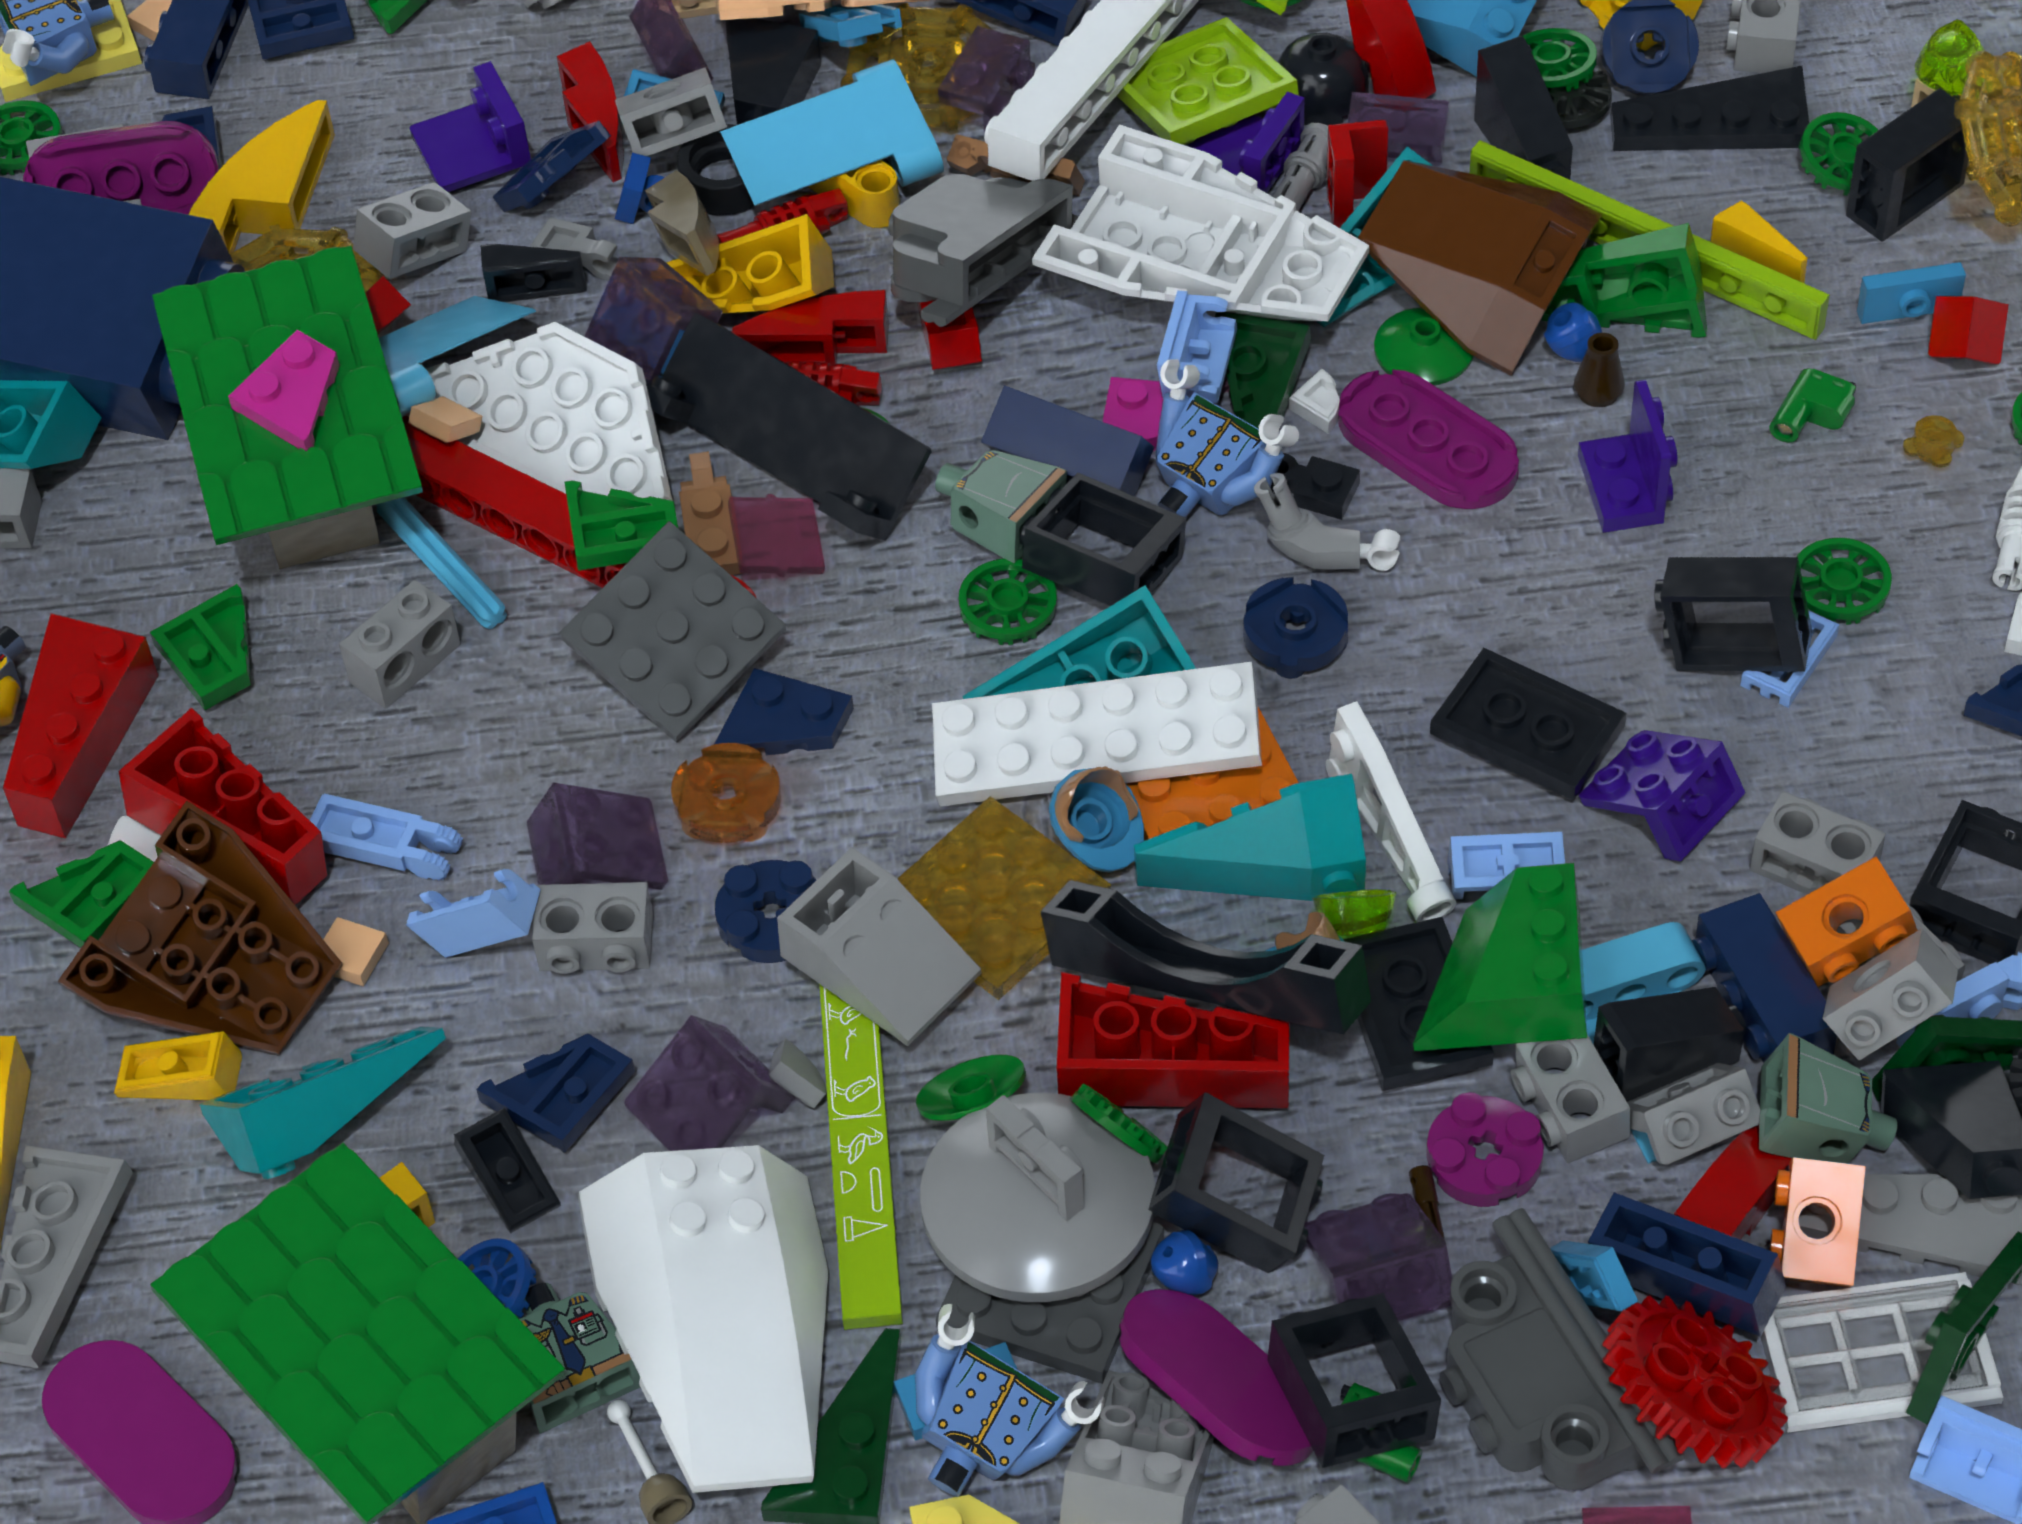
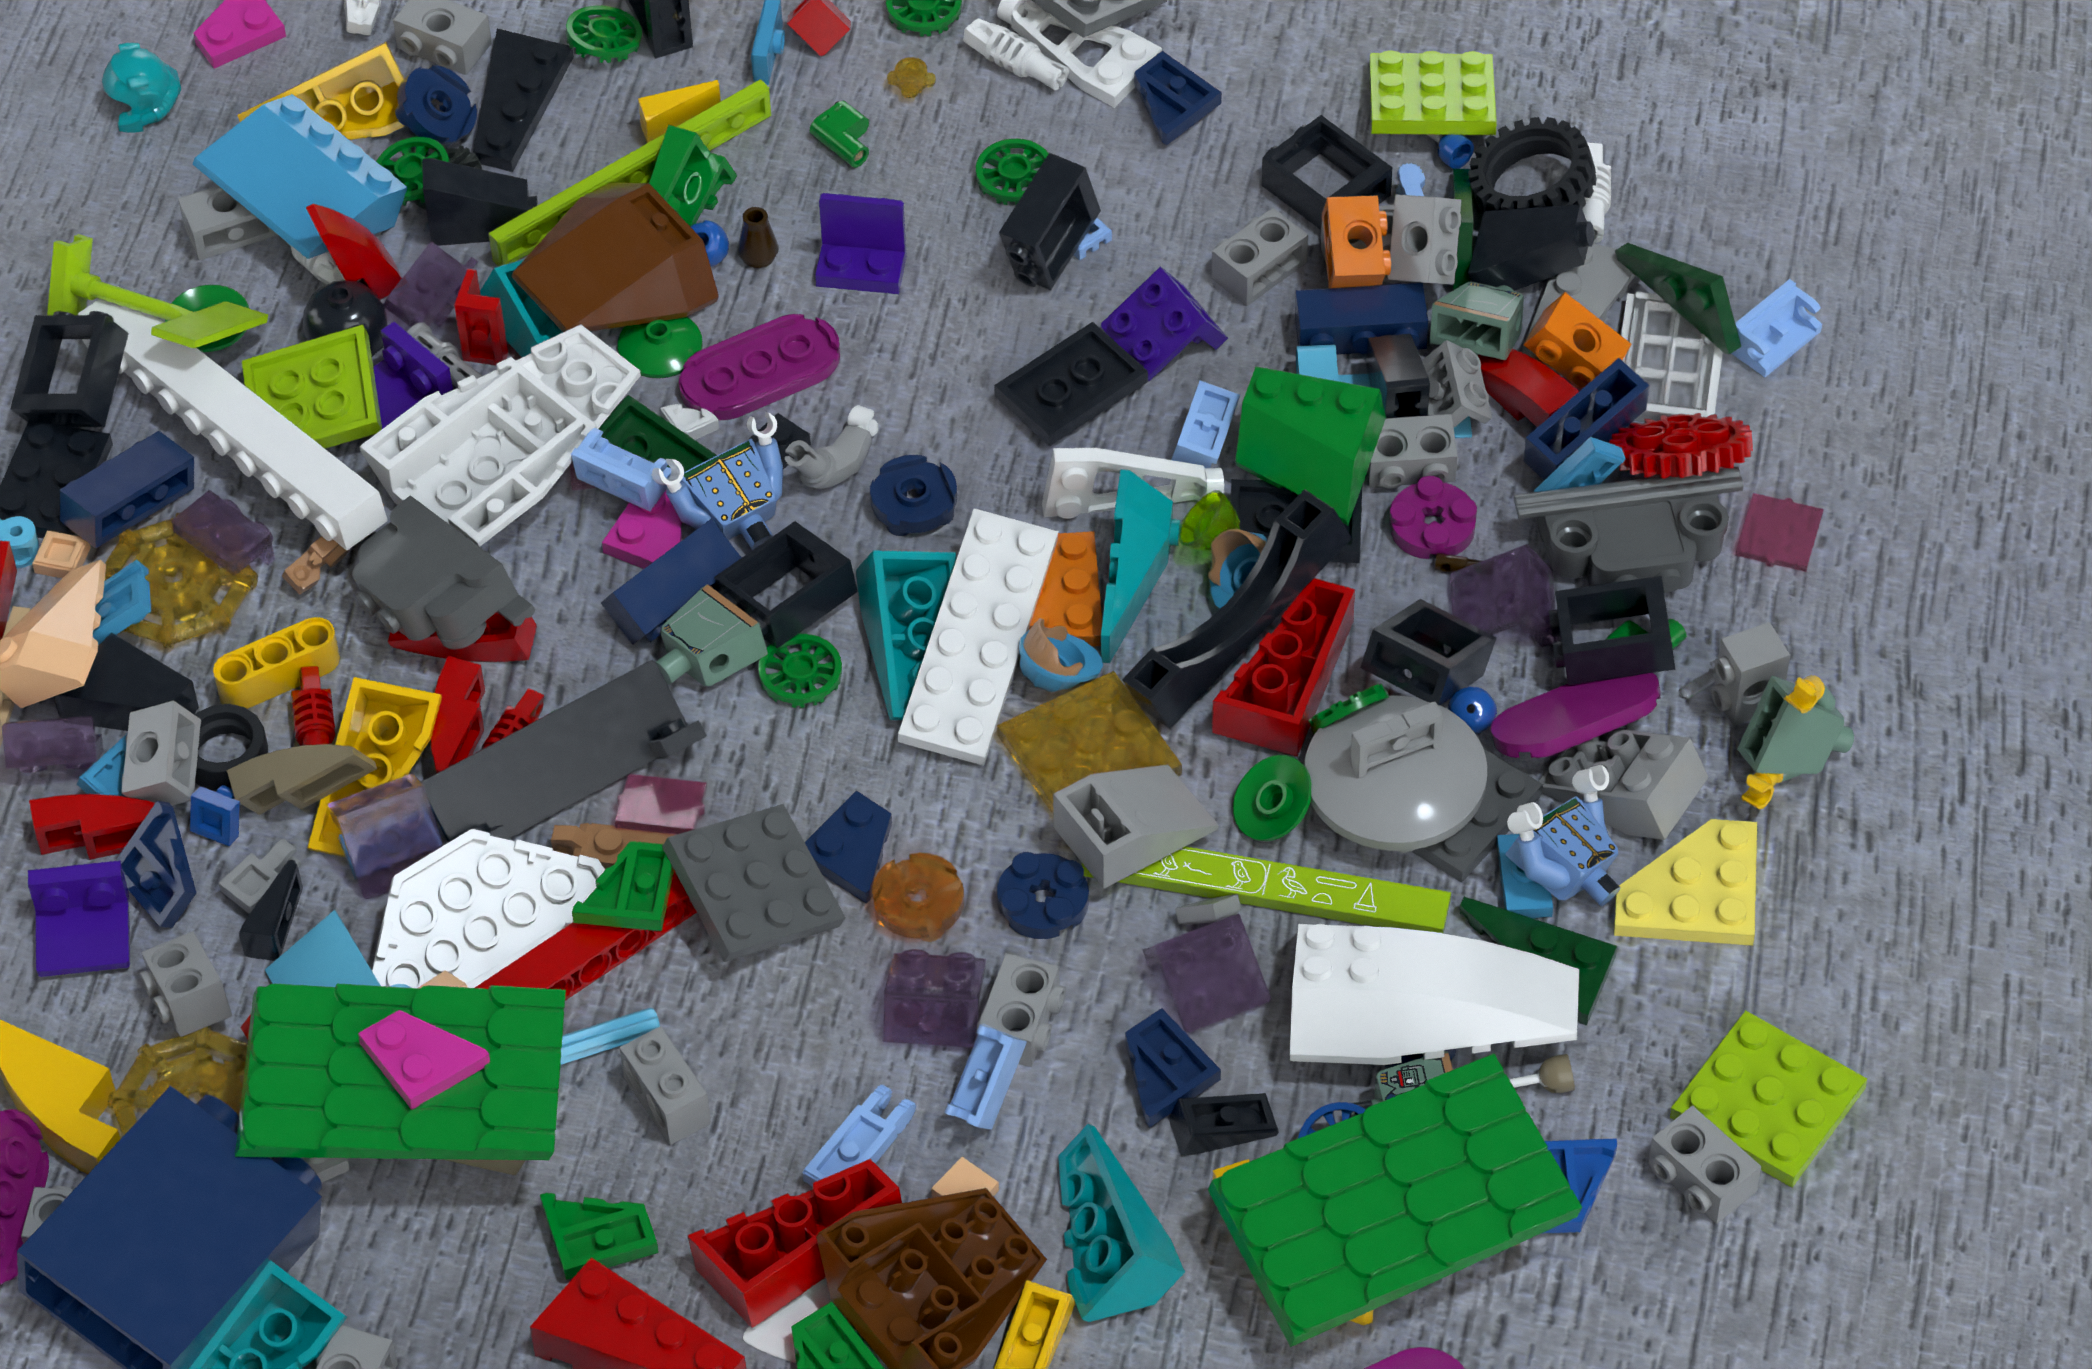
camera: 75 degrees left, 0 degrees up
medium azure piece [720,59,944,206] -> none

